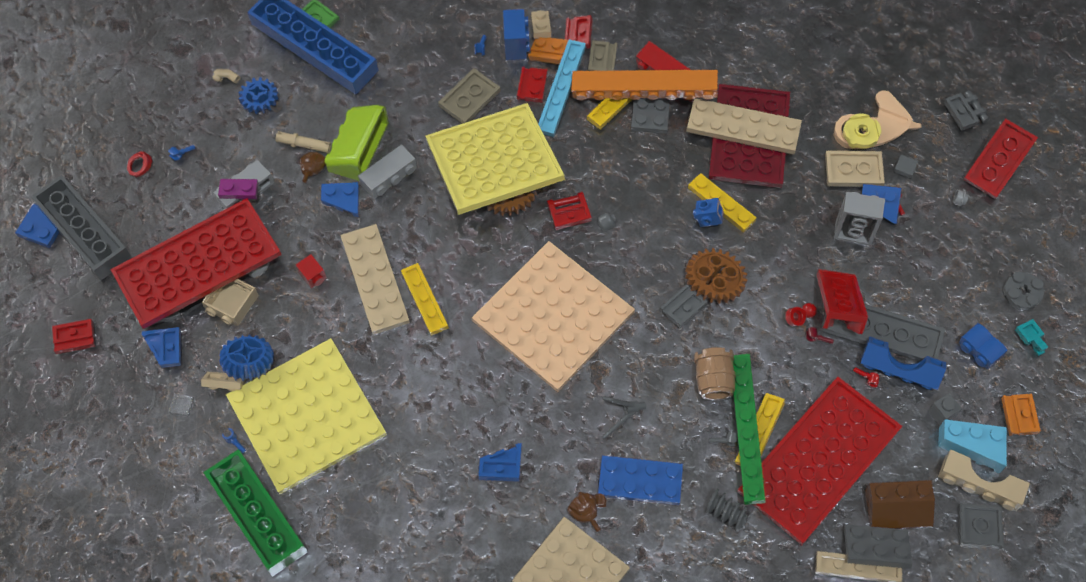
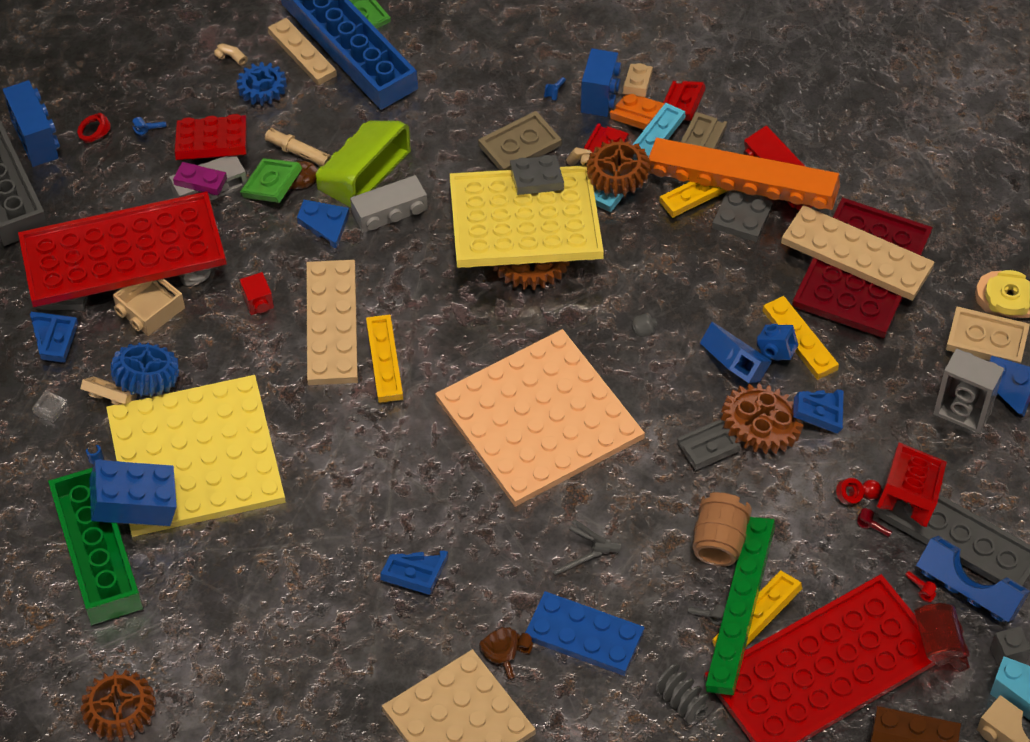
camera: 15 degrees right, 10 degrees down
red plate [547,192,592,230] -> none
none -> blue brick [3,80,60,167]
none -> blue brick [89,460,177,526]
none -> red plate [175,114,247,160]
none -> bright green tile [240,158,303,203]
none -> tan plate [268,18,337,86]
none -> dark grey plate [510,155,564,195]
none -> tan arm [566,147,592,166]
none -> dark orange gear [586,139,650,198]
none -> blue slope [700,322,772,383]
none -> blue wing [793,390,844,434]
none -> clear red brick [914,603,970,672]

